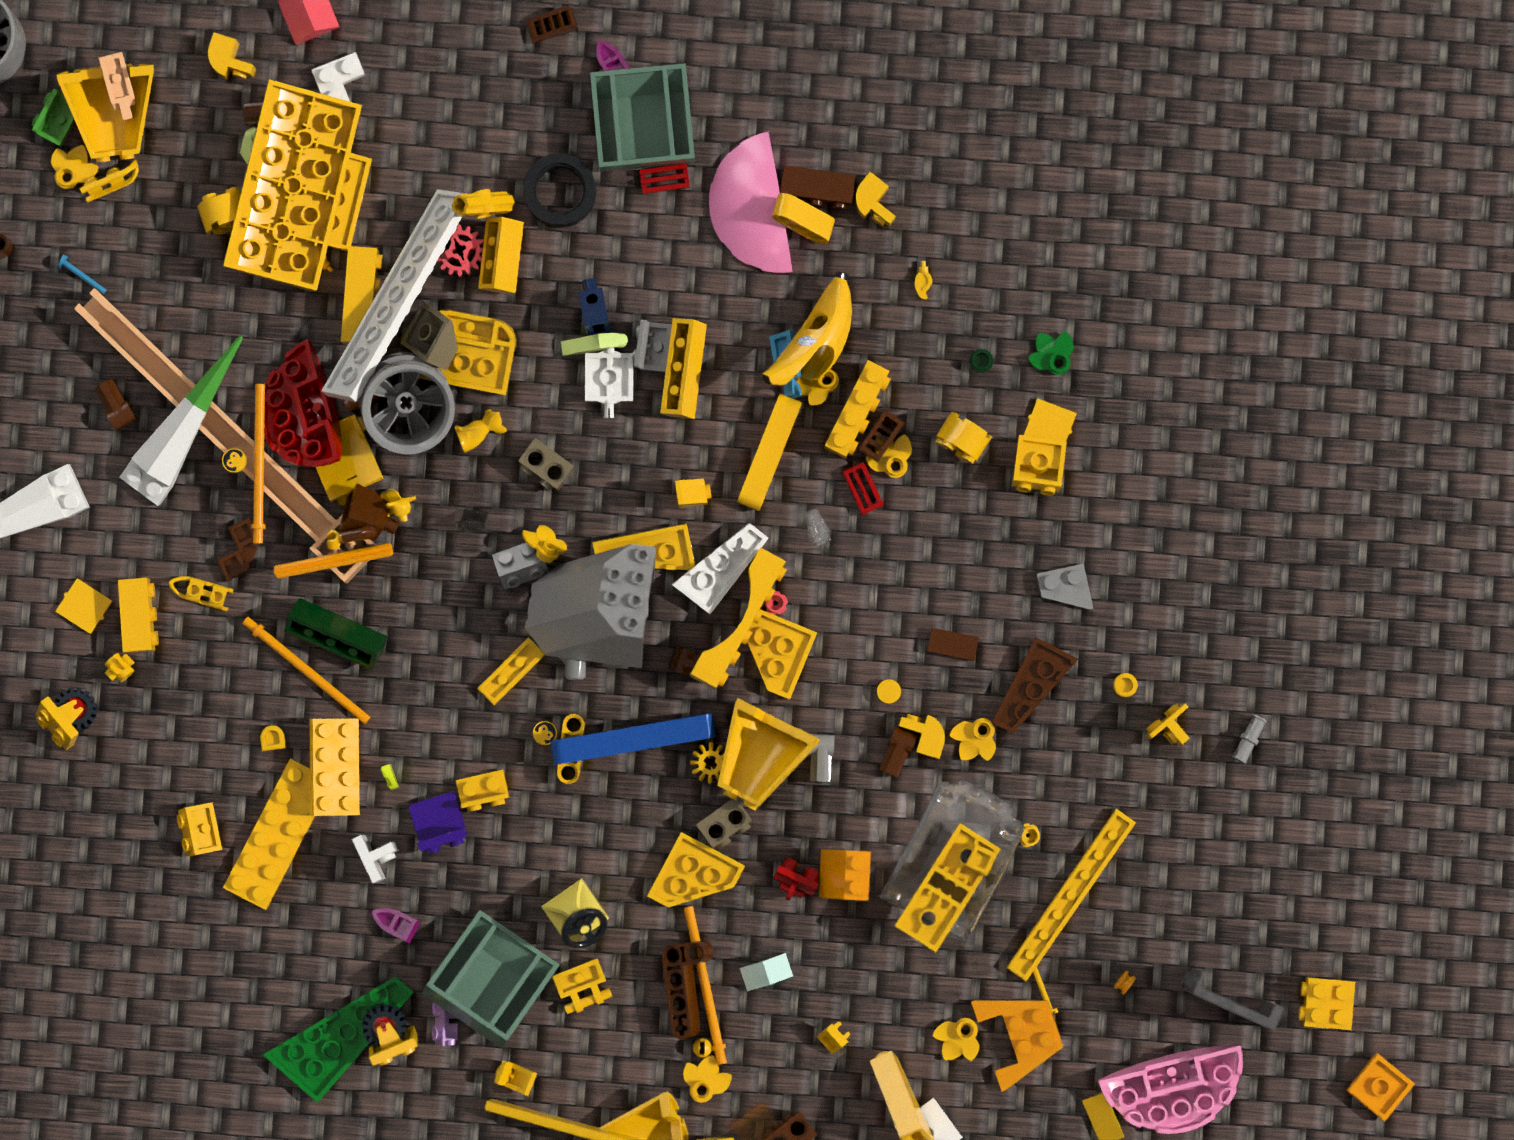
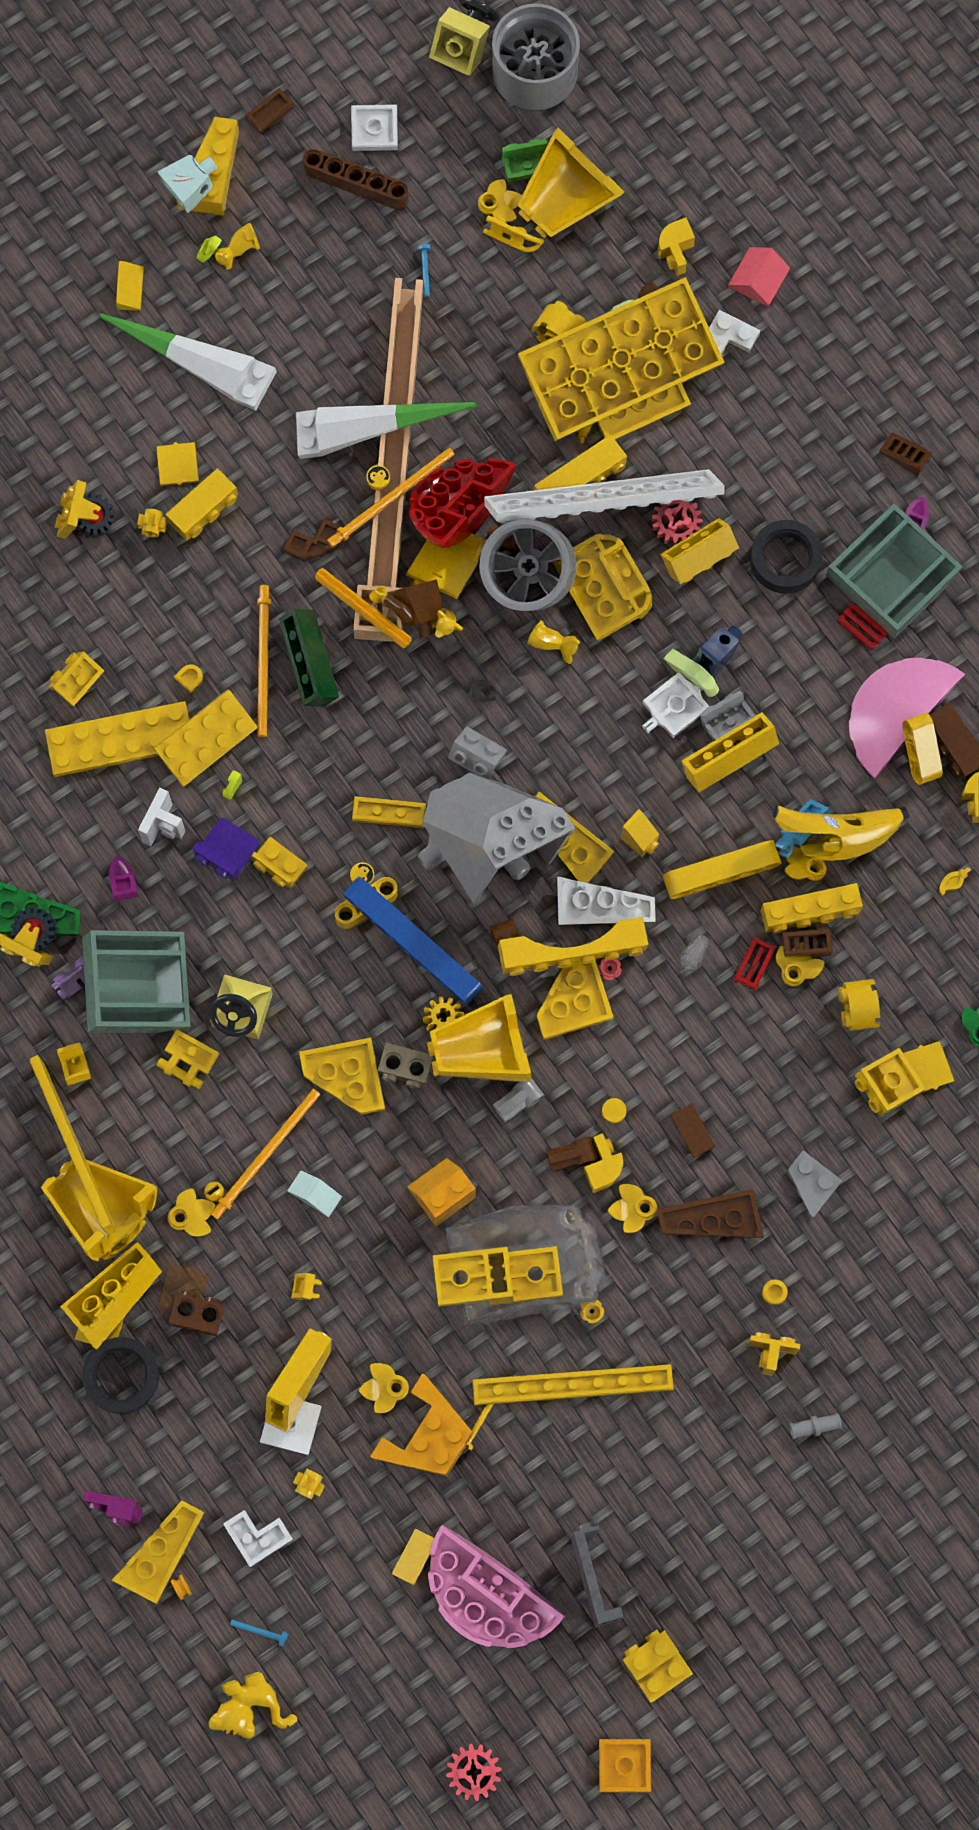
camera: 50 degrees right, 10 degrees down
reddish brown piece [94,379,137,430] -> none
light nougat hinge [98,52,135,121] -> none
yellow piece [169,576,234,612] -> none
dark tan slope [401,301,458,370] -> none
yellow piece [451,189,515,219] -> none
dark tan brick [518,438,575,491] -> none
yellow plate [522,525,567,563] -> none
reddish brown beam [662,941,713,1040] -> none
red hips [773,858,819,901] -> none
yellow tile [965,844,997,876] -> none
dark green plate [969,349,993,373] -> none
light orange bush [1113,971,1136,995] -> none

